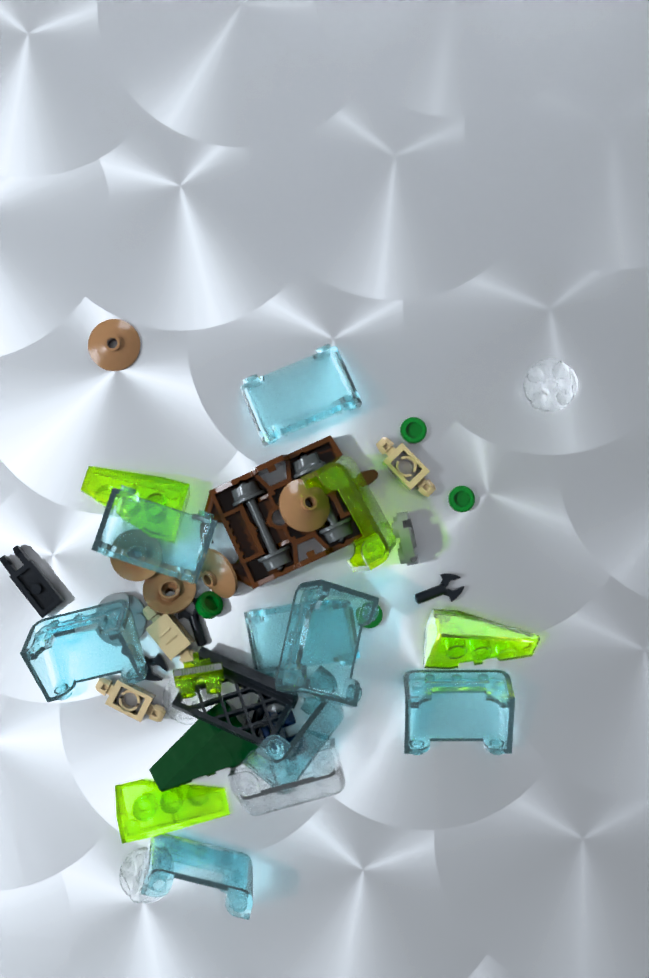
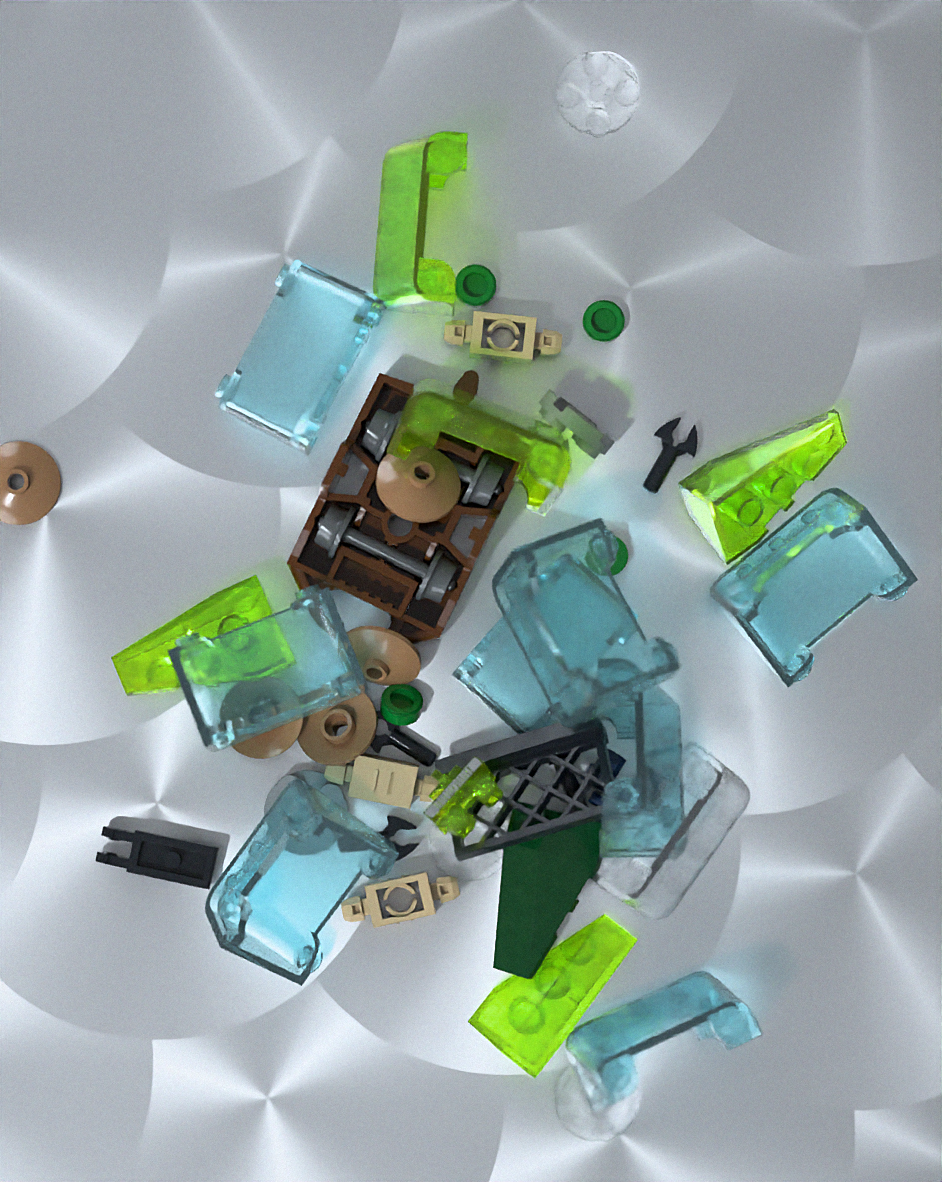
camera: 45 degrees left, 0 degrees up
none -> clear neon green windscreen [373,131,468,317]

